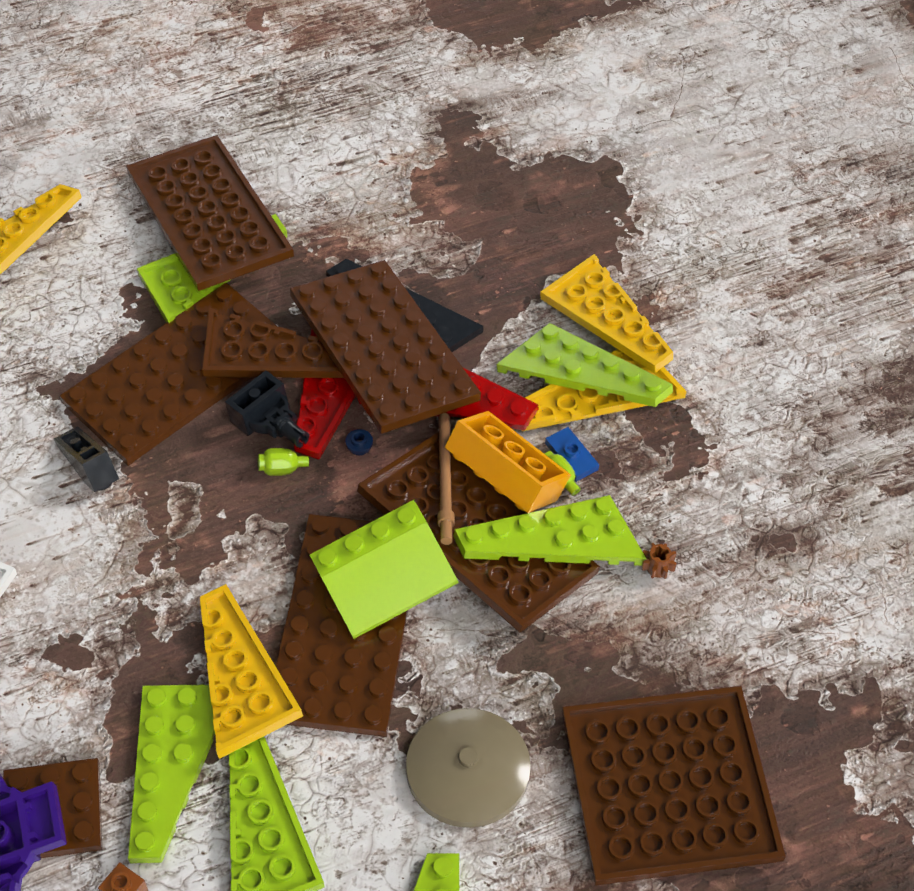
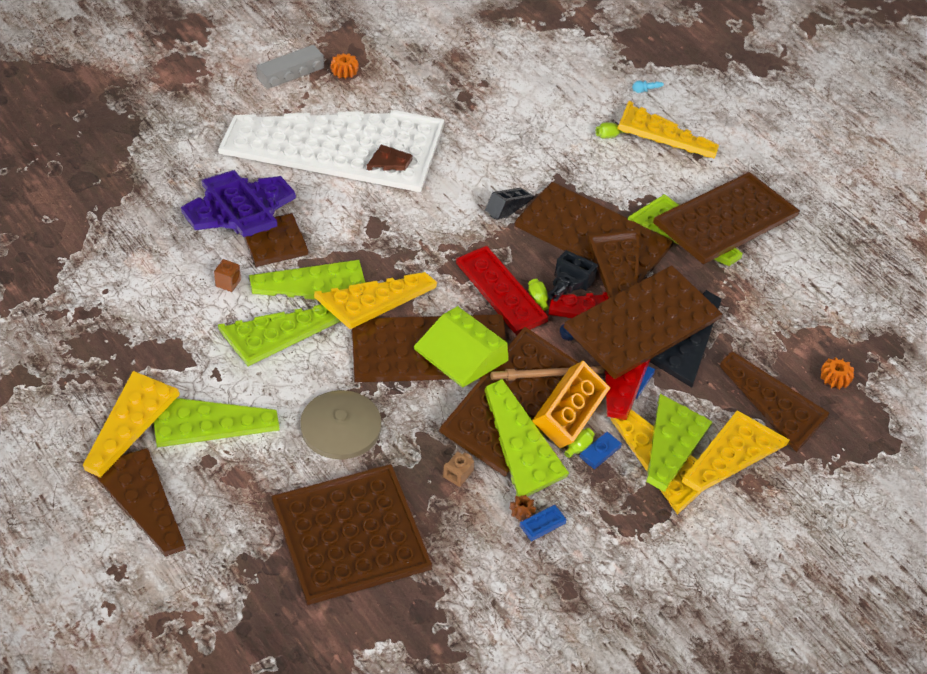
camera: 75 degrees right, 5 degrees down
none -> medium nougat brick [443,451,475,487]
none -> red plate [456,246,548,336]
none -> blue plate [520,505,567,542]
none -> reddish brown wing [720,351,830,453]
none -> orange gear [821,357,854,390]

